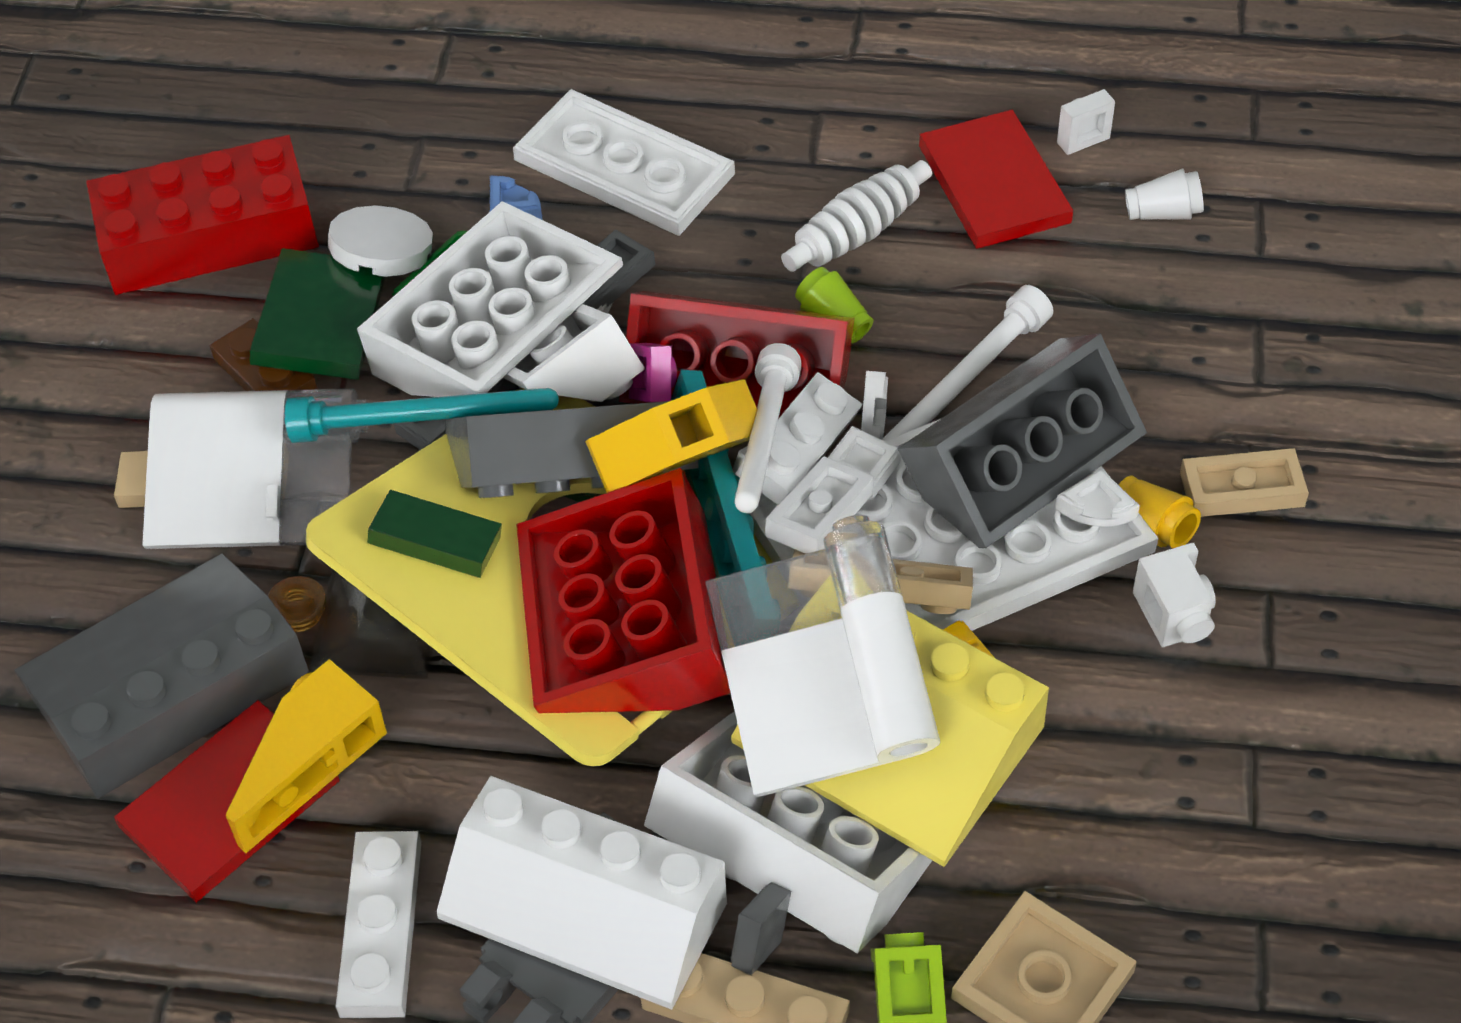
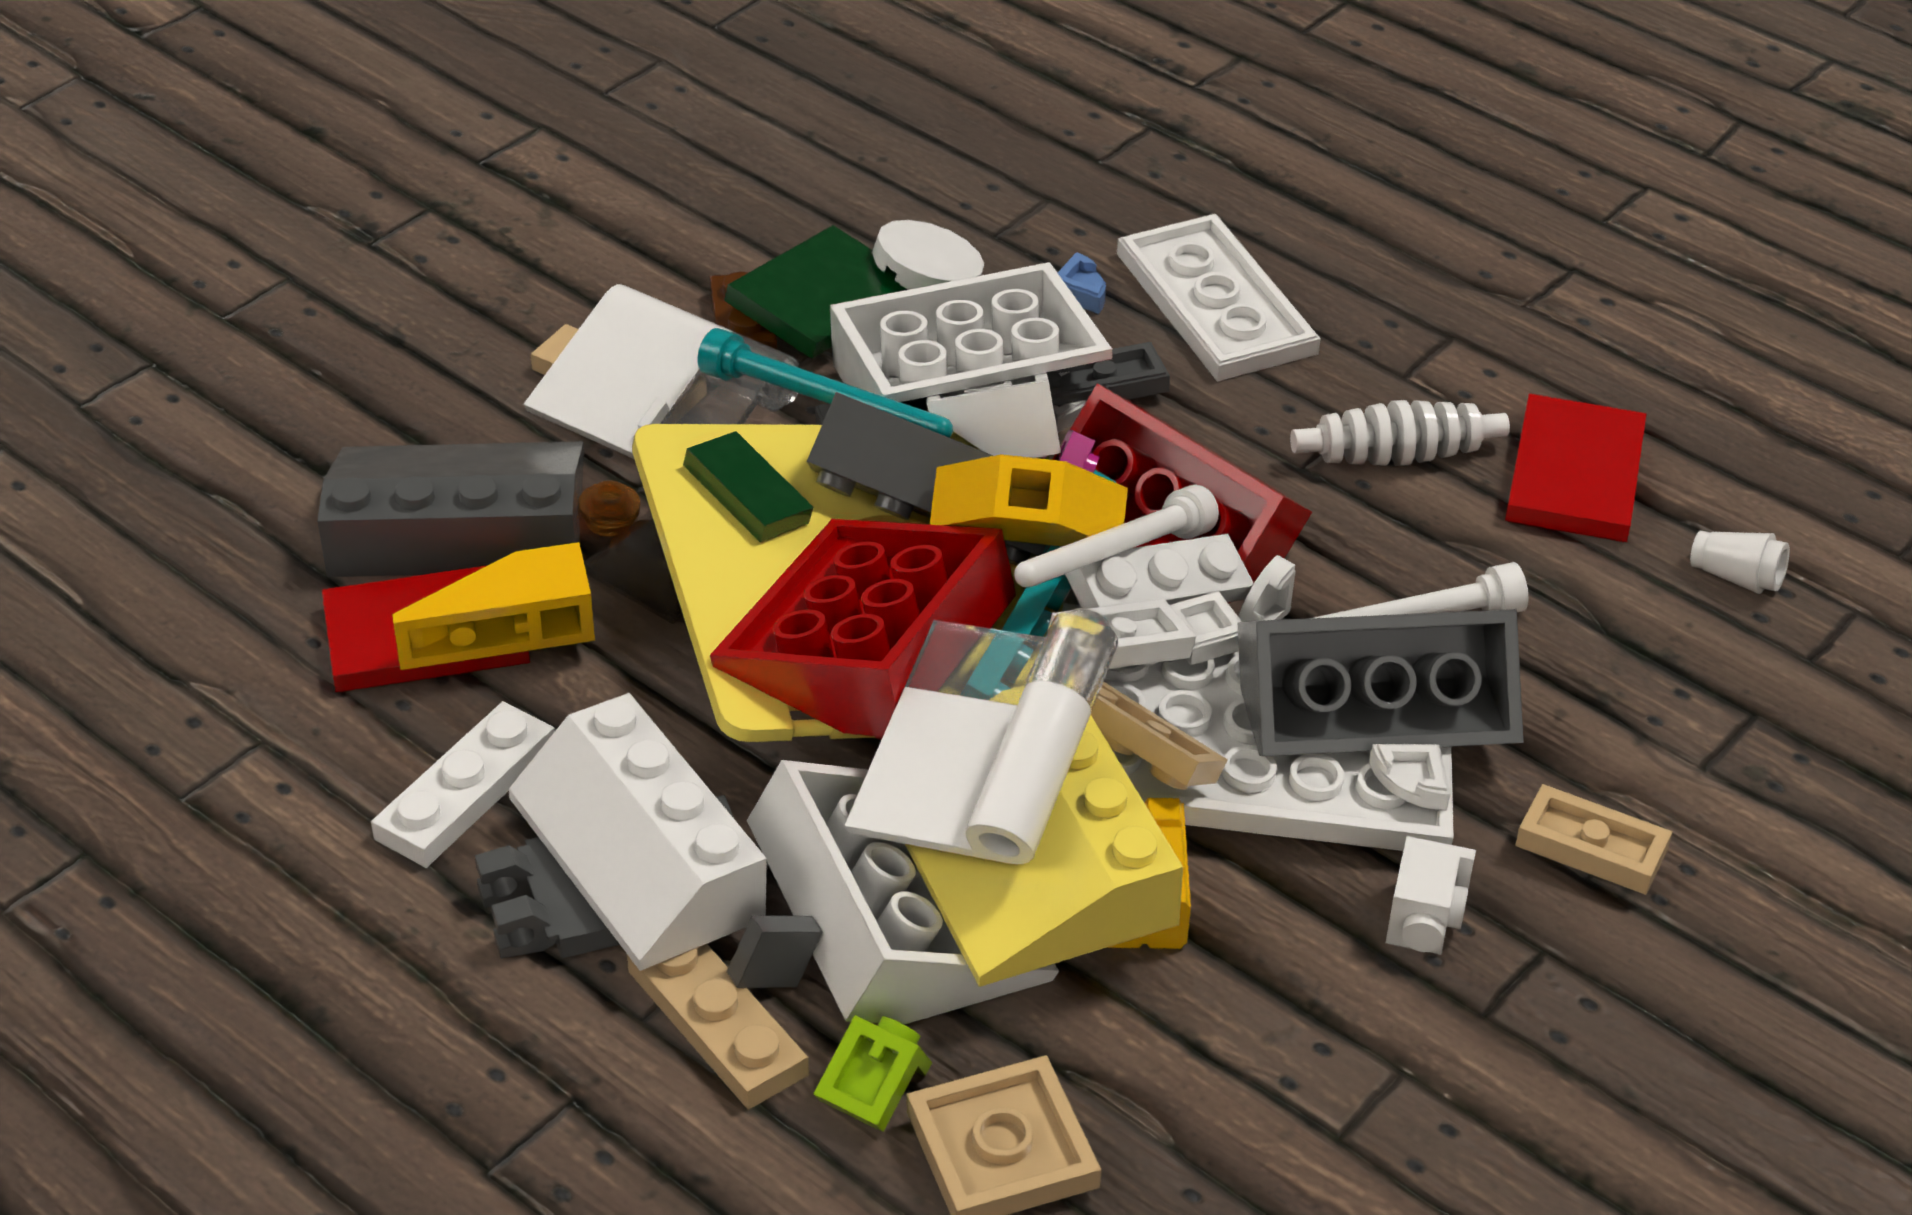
camera: 30 degrees right, 10 degrees down
red brick [86,134,319,295] -> none
lime cone [795,267,874,343] -> none
white plate [1057,89,1115,155] -> none
yellow cone [1119,476,1201,548] -> none

